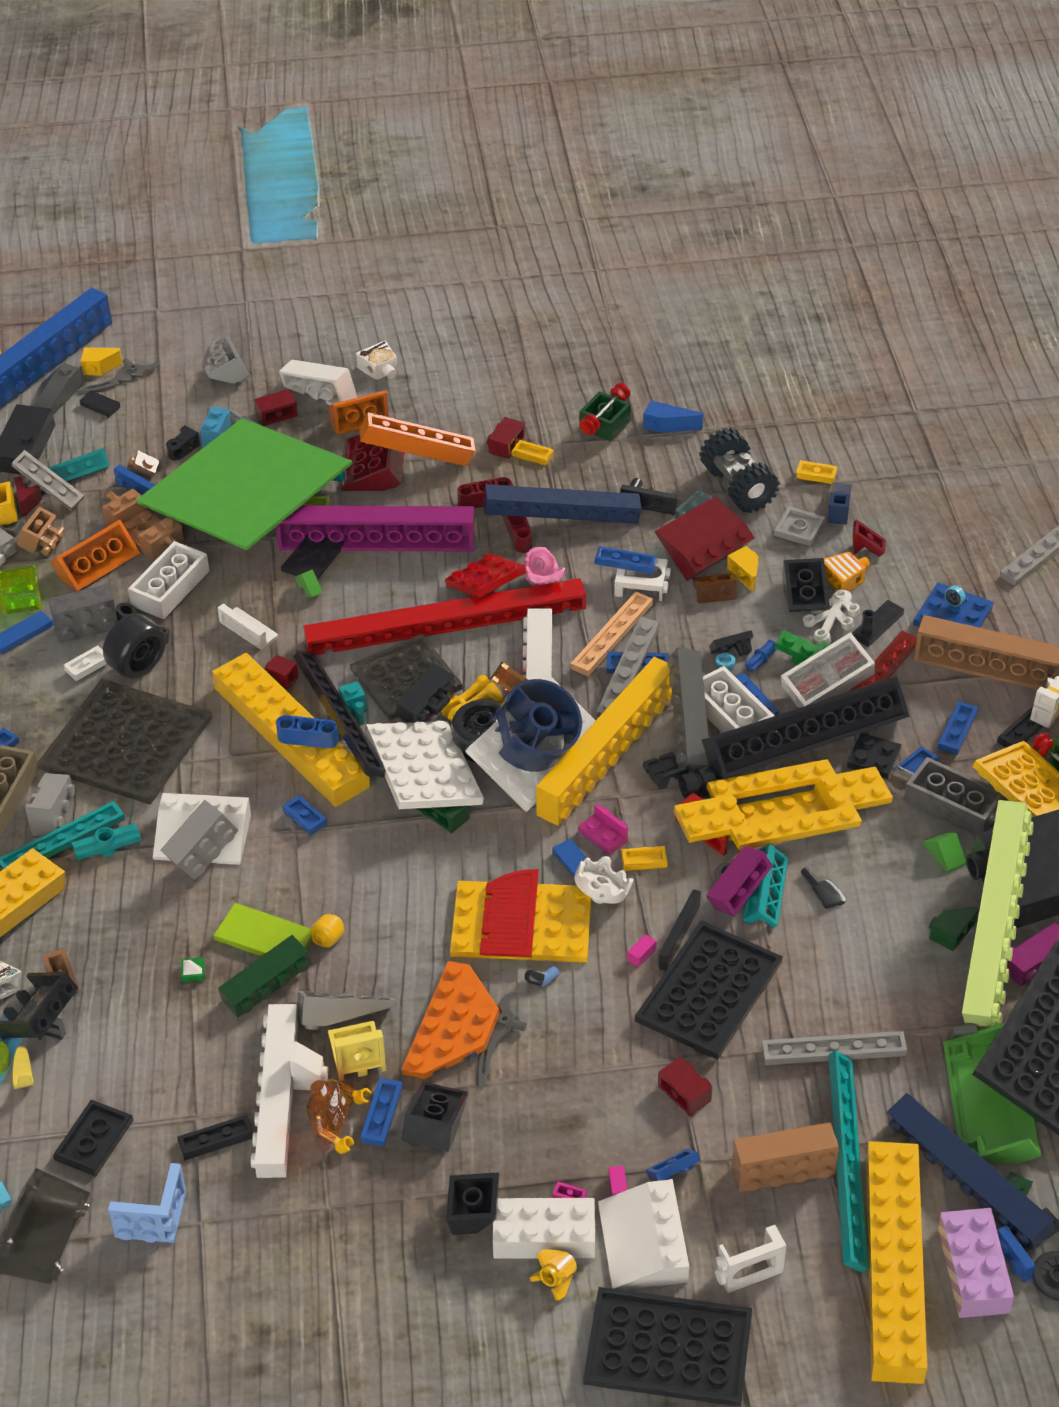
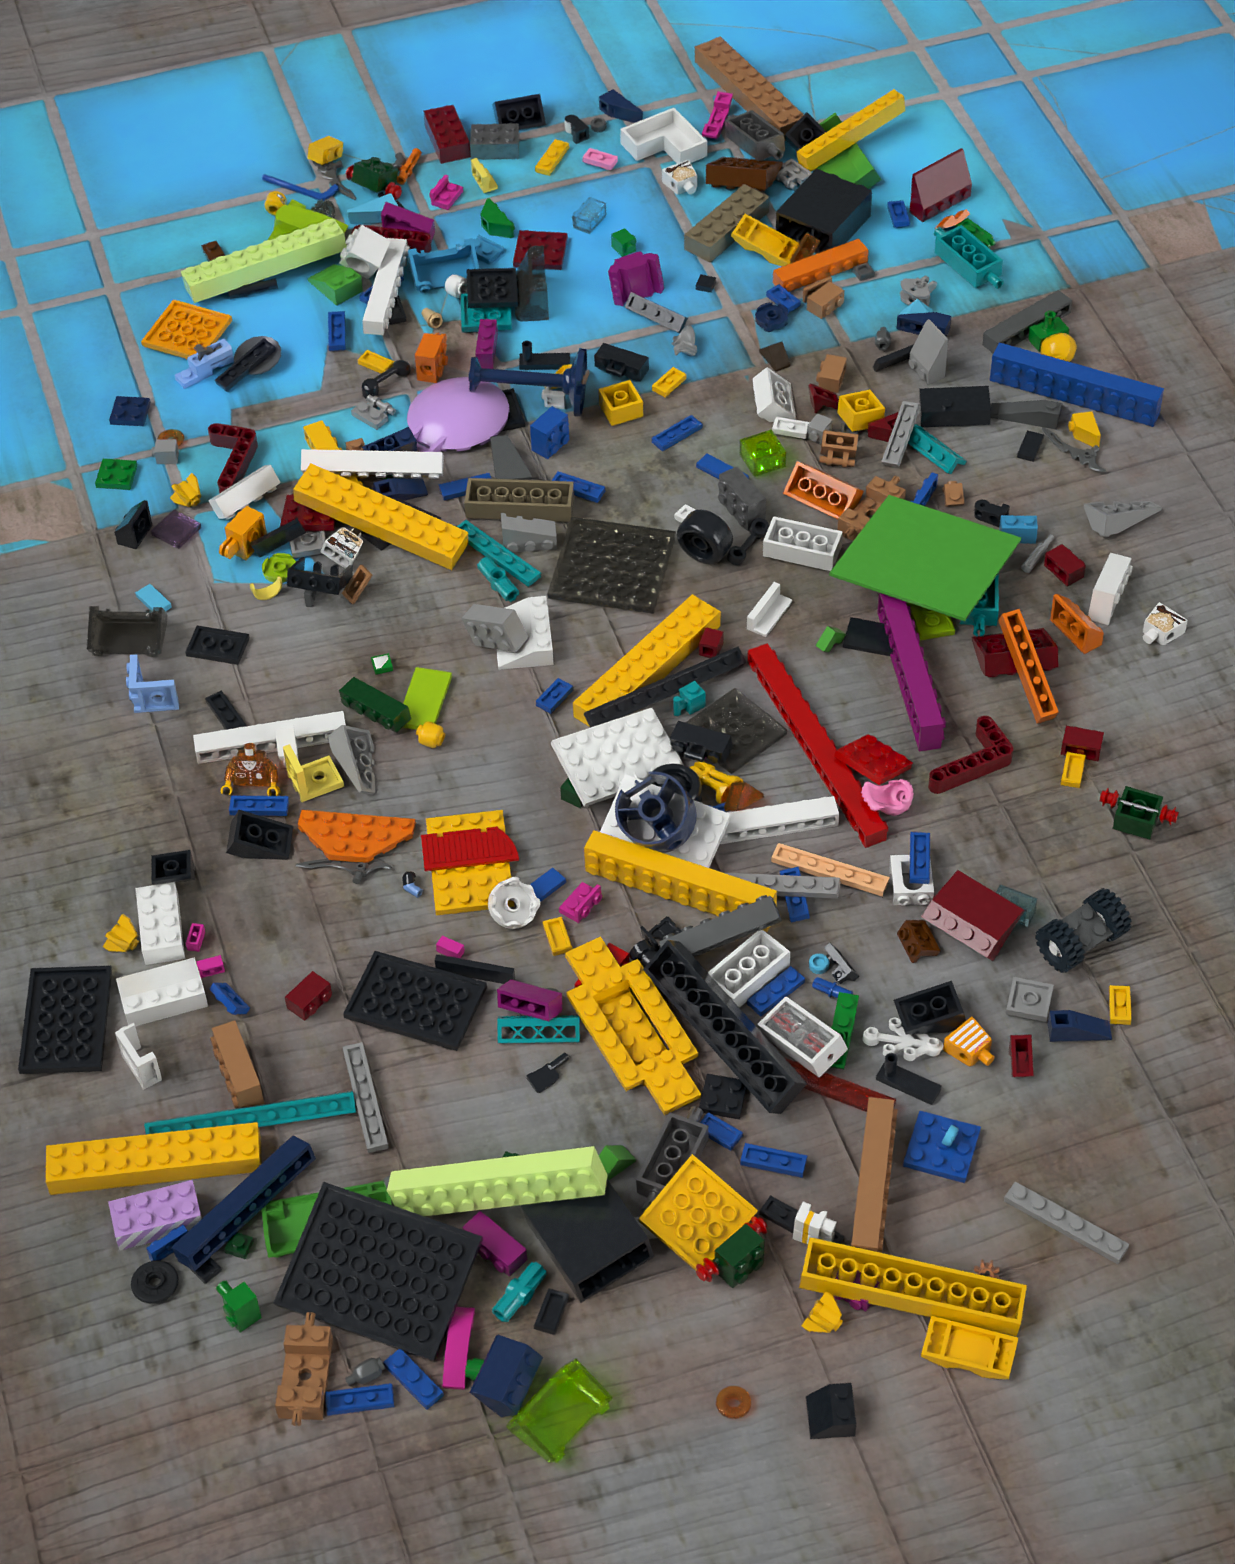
camera: 80 degrees right, 5 degrees up
blue beam [276,715,339,748] -> none
dark blue brick [483,484,642,523] -> none
black piece [620,478,679,515] -> none
blue slope [643,400,704,432] -> none
yellow slope [727,546,759,591] -> none

